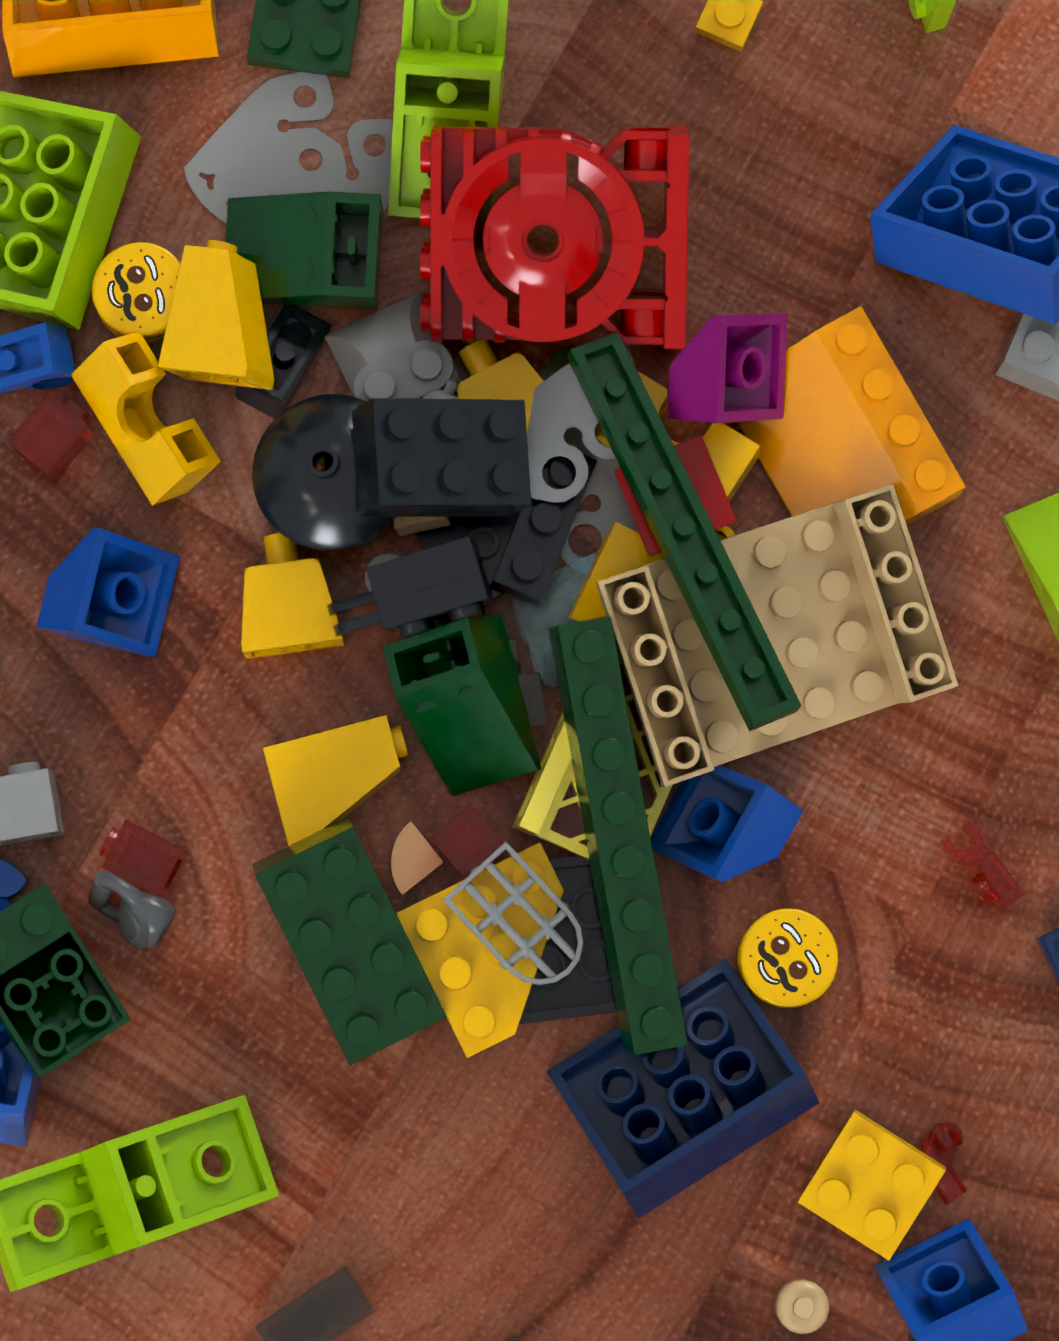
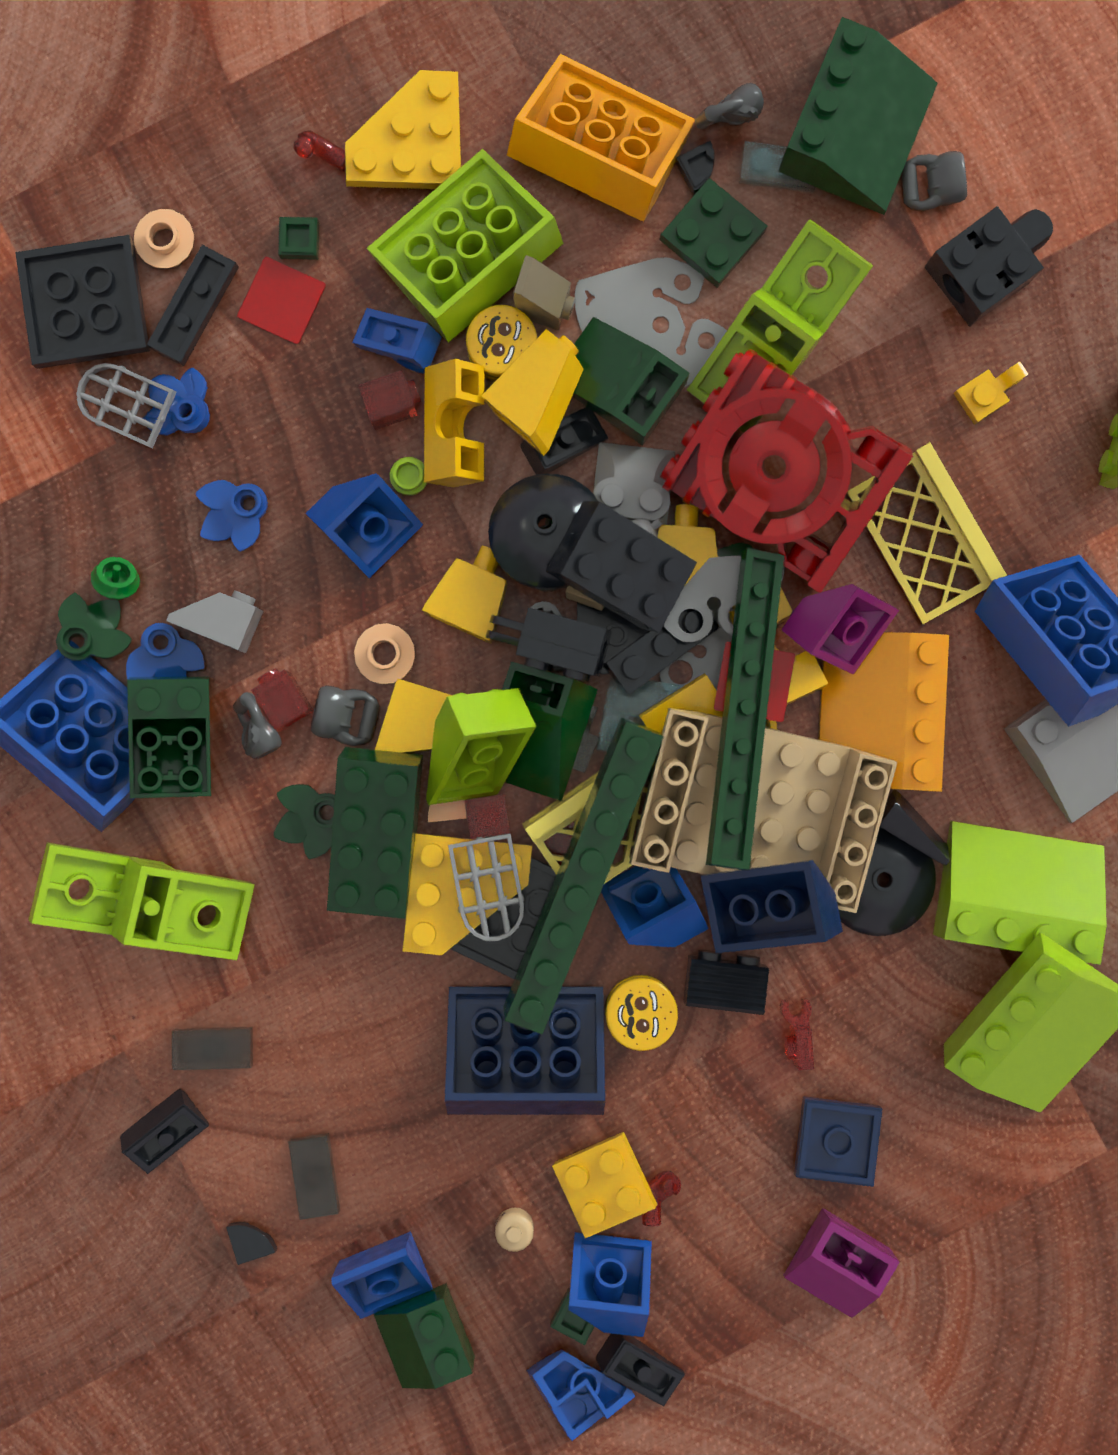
camera: 30 degrees right, 5 degrees up
none -> dark green plate [274,784,335,859]
none -> dark grey piece [311,686,380,746]
none -> light nougat piece [354,623,415,684]
none -> lime plate [390,457,427,496]
none -> lime slope [426,688,536,805]
none -> dark tan slope [514,255,575,330]
none -> black brick [683,950,769,1015]
none -> dark blue slope [701,860,843,953]
none -> black dish [839,827,936,936]
none -> light yellow fence [847,443,1007,624]
none -> black slope [880,789,950,865]

